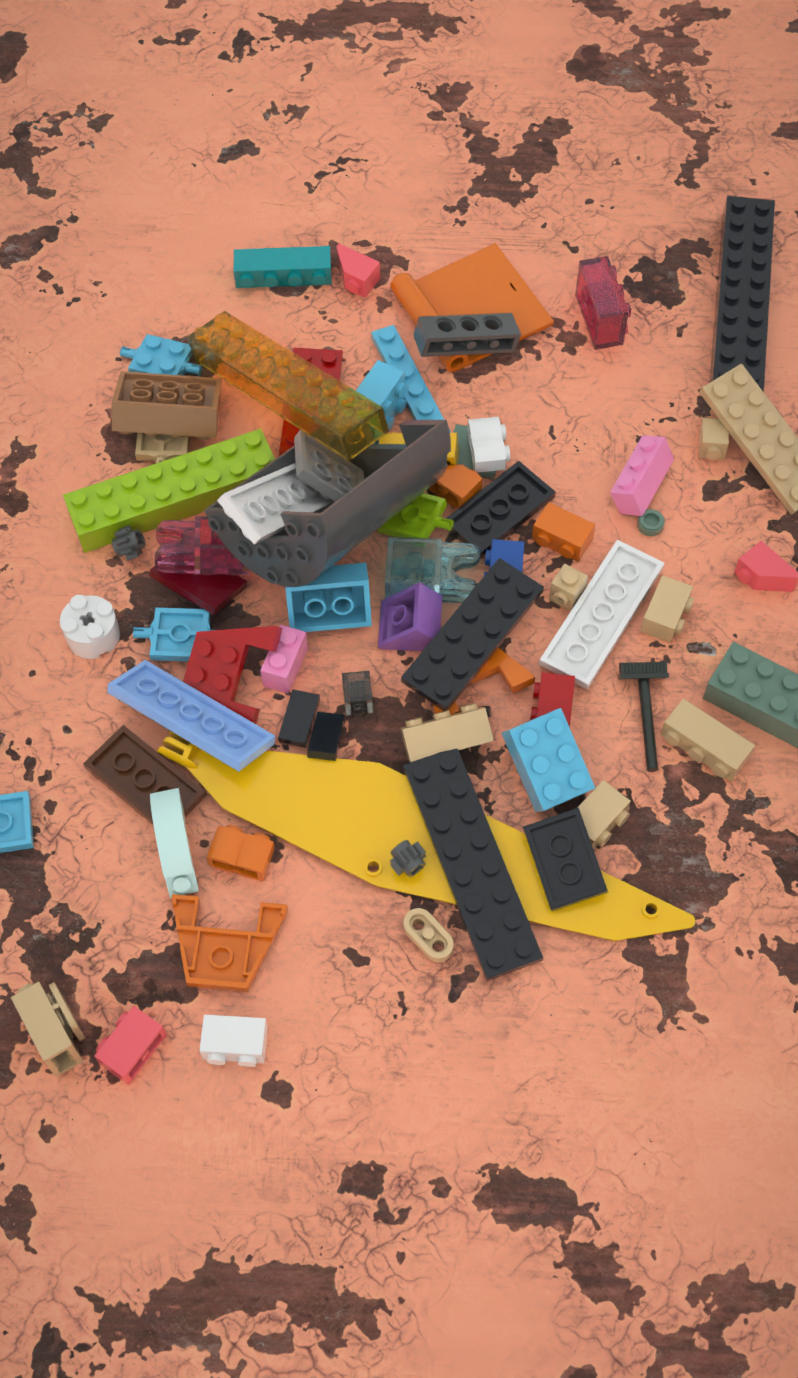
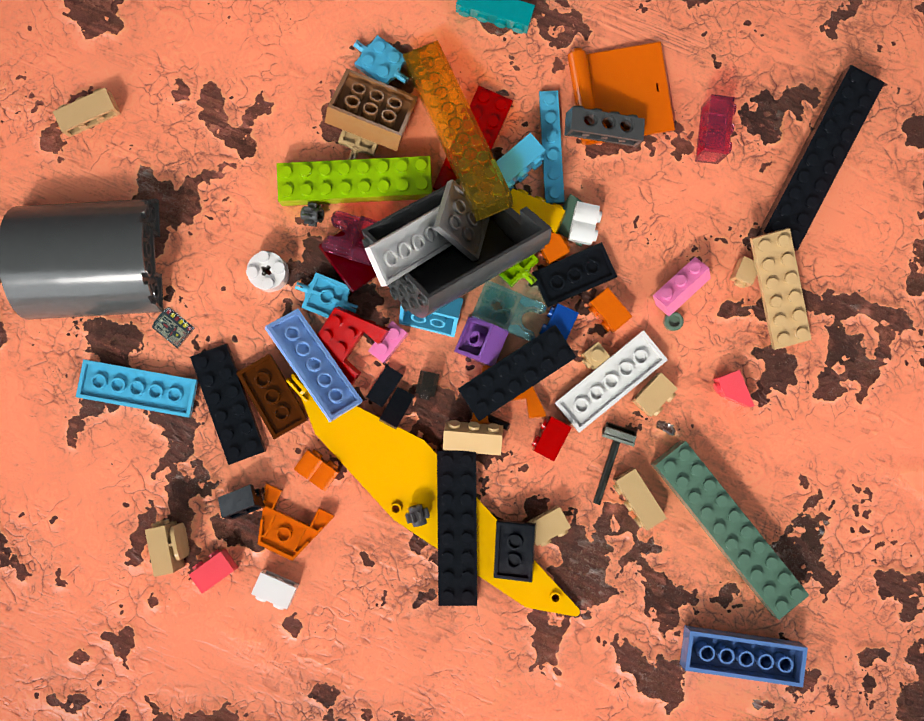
camera: 15 degrees right, 25 degrees up
light aqua arch [150,788,199,898] -> none
coral slope [336,243,380,297] -> none
tan plate [403,908,454,962] -> none
medium azure brick [501,708,595,812] -> none
none -> black plate [190,344,266,465]
none -> black hinge [218,484,265,520]

